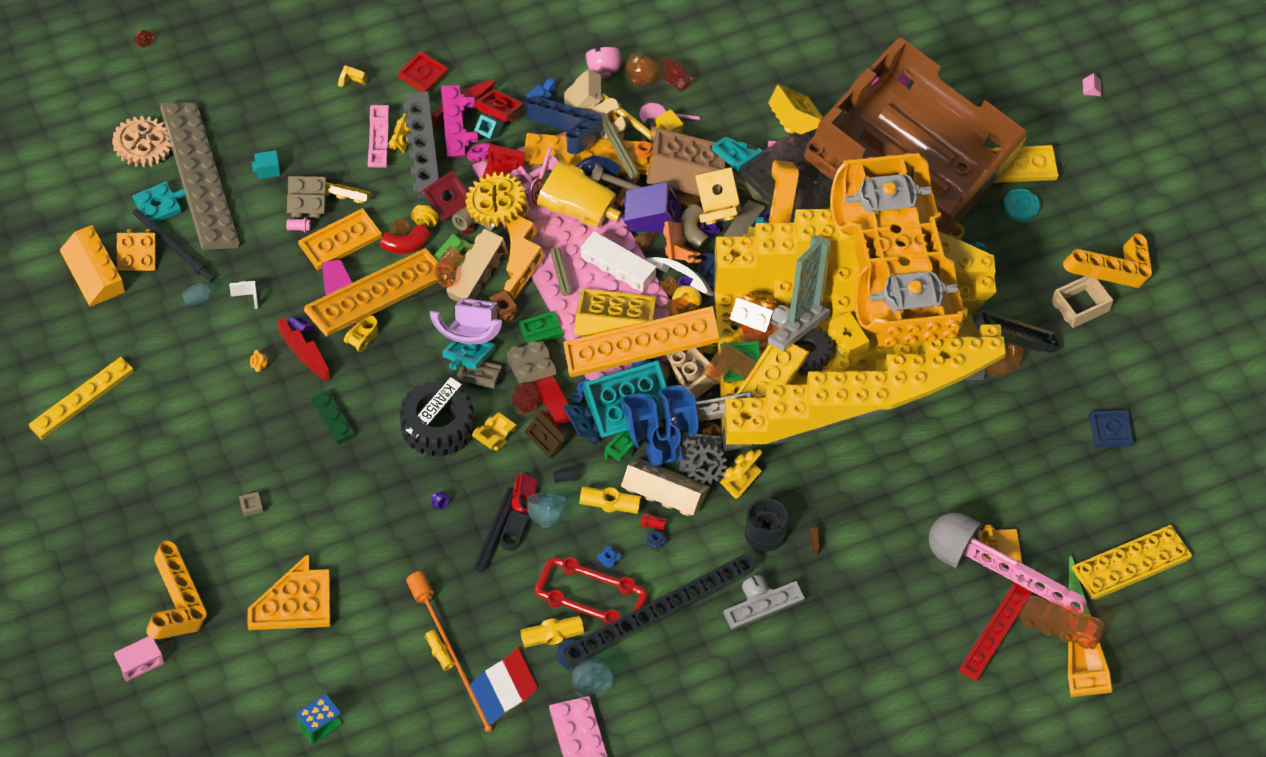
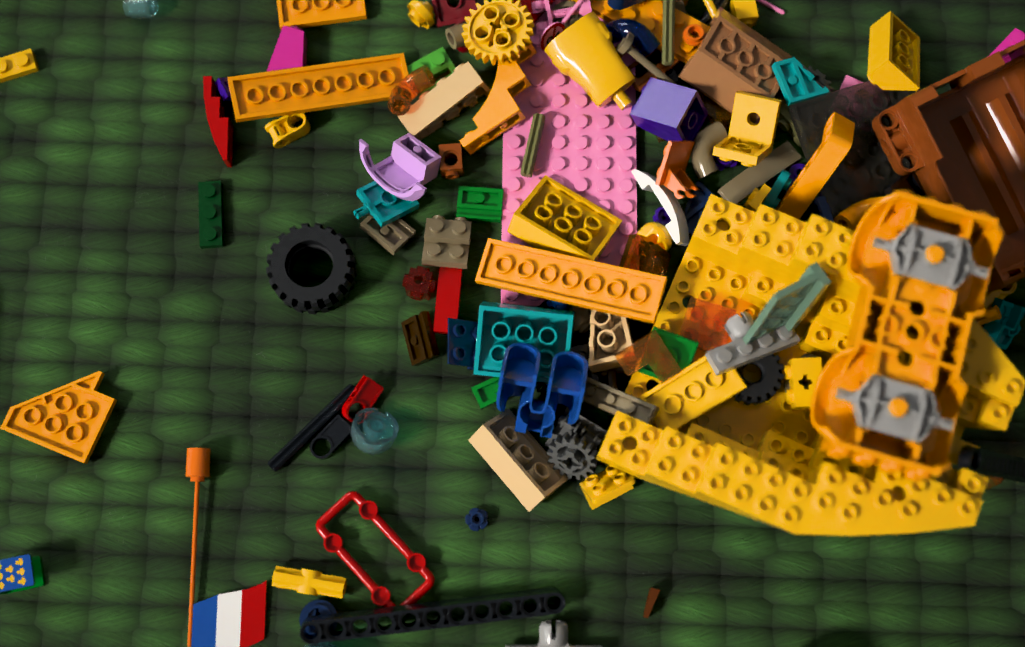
camera: 30 degrees right, 20 degrees up
white bracket [229,281,258,309] -> none
dark tan plate [239,492,263,517] -> none
light orange plate [250,350,267,372] -> none
red cylinder [380,225,431,254] -> none
clear orange plate [392,219,410,236] -> none
sticker [404,376,463,439] -> none
yellow pin [424,630,455,671] -> none
dark purple plate [431,491,450,510] -> none
yellow cylinder [472,412,516,451] -> none
black pin [553,467,578,484] -> none
blue piece [571,379,589,406] -> none
yellow piece [579,486,641,514] -> none
white brick [581,232,656,292] -> none
blue plate [597,546,621,568] -> none
clear orange plate [634,233,652,249] -> none
red pin [640,513,666,531] -> none
clear orange plate [659,276,679,298] -> none
reddish brown plate [702,422,721,436] -> none
bracket [730,292,778,332] -> none
black wheel [744,498,788,552] -> none

